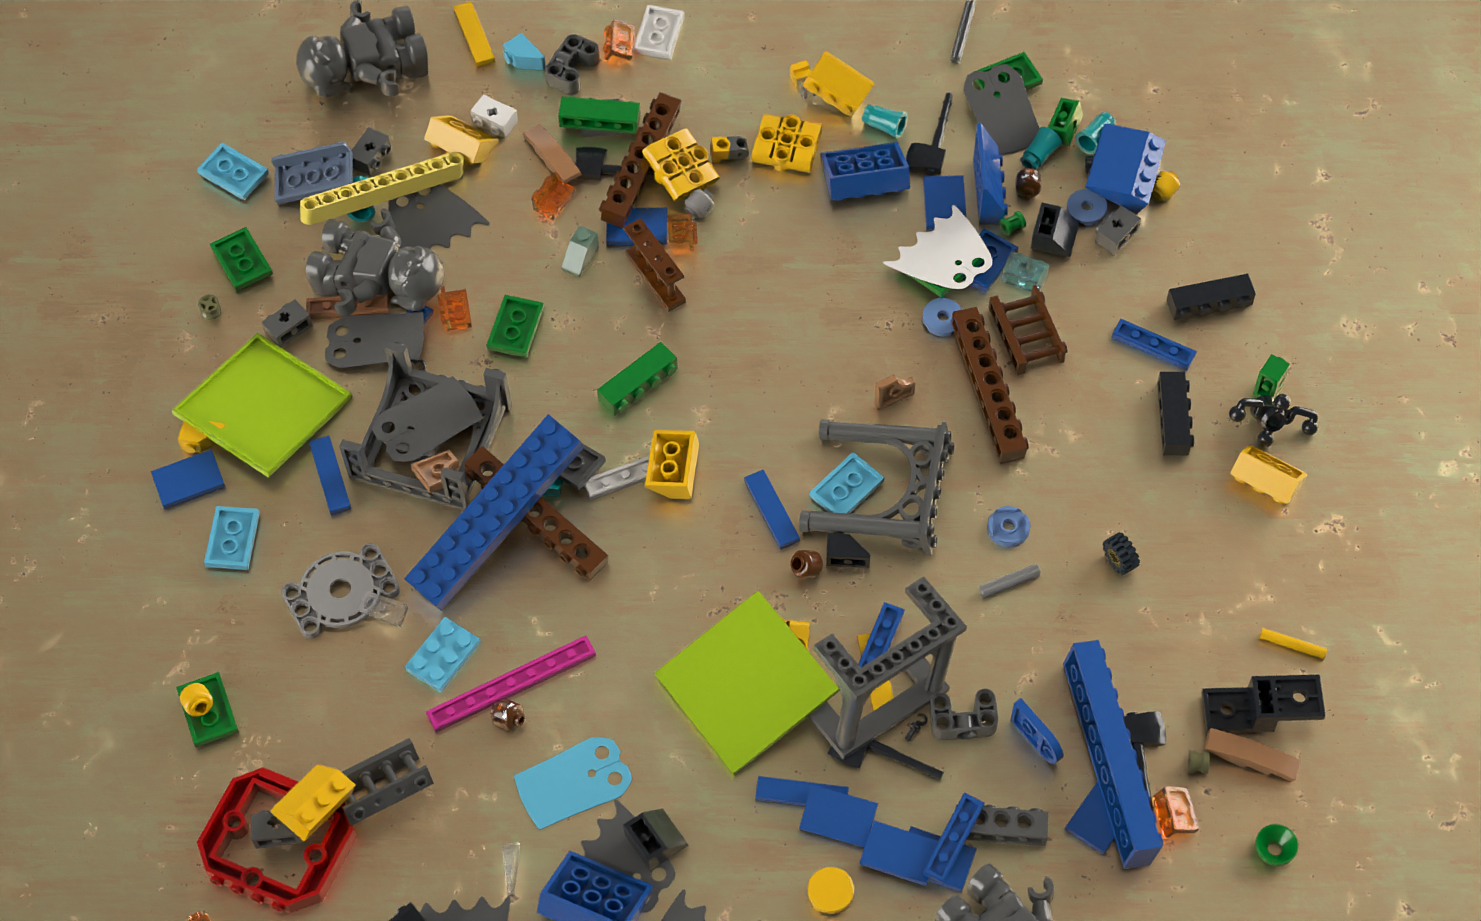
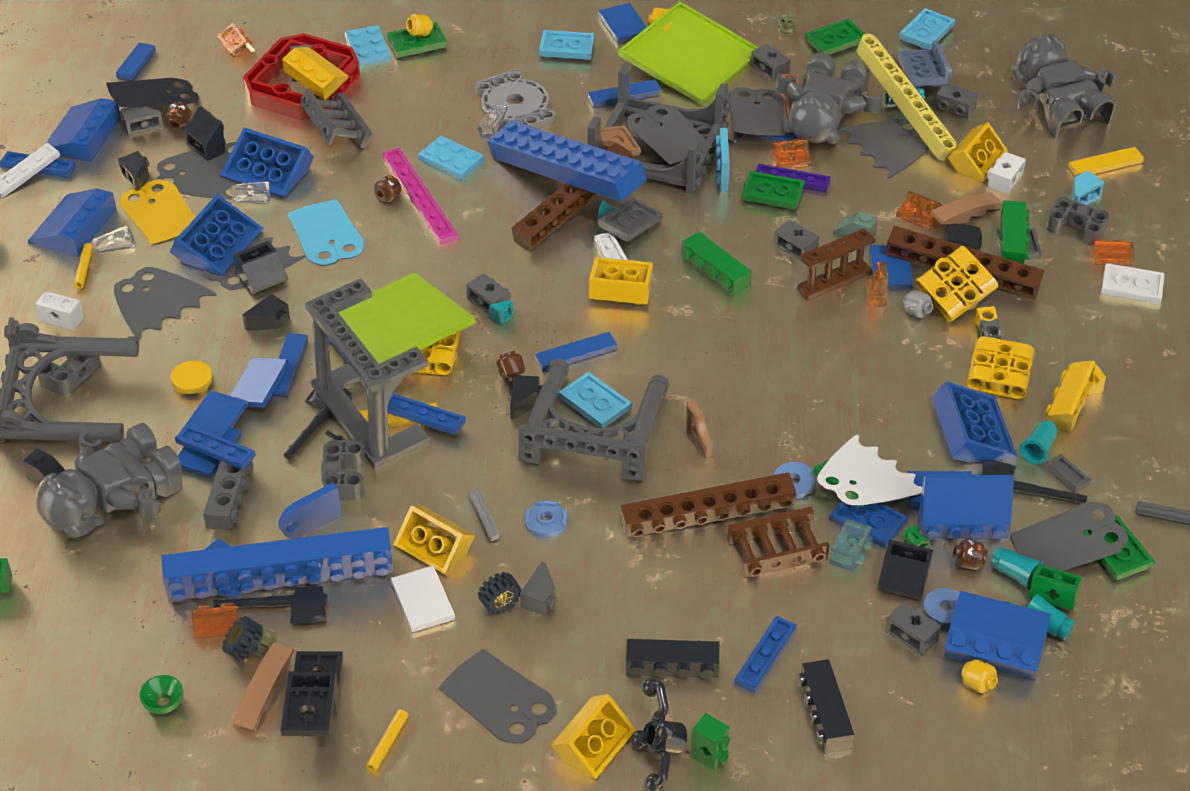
camera: 90 degrees right, 15 degrees down
none -> blue slope [220,127,314,198]
none -> black wheel [222,616,263,661]
none -> black slope [242,294,290,331]
none -> medium azure plate [345,25,391,66]
none -> white tile [391,566,455,632]
none -> yellow slope [393,505,475,575]
none -> dark grey piece [438,649,557,743]
none -> dark grey brick [466,273,511,314]
none -> teal slope [489,300,514,326]
none -> dark grey slope [520,562,557,617]
none -> medium azure plate [715,128,730,192]
none -> dark purple tile [756,163,831,193]
none -> dark grey brick [774,220,819,263]
none -> dark grey tile [1045,454,1091,493]

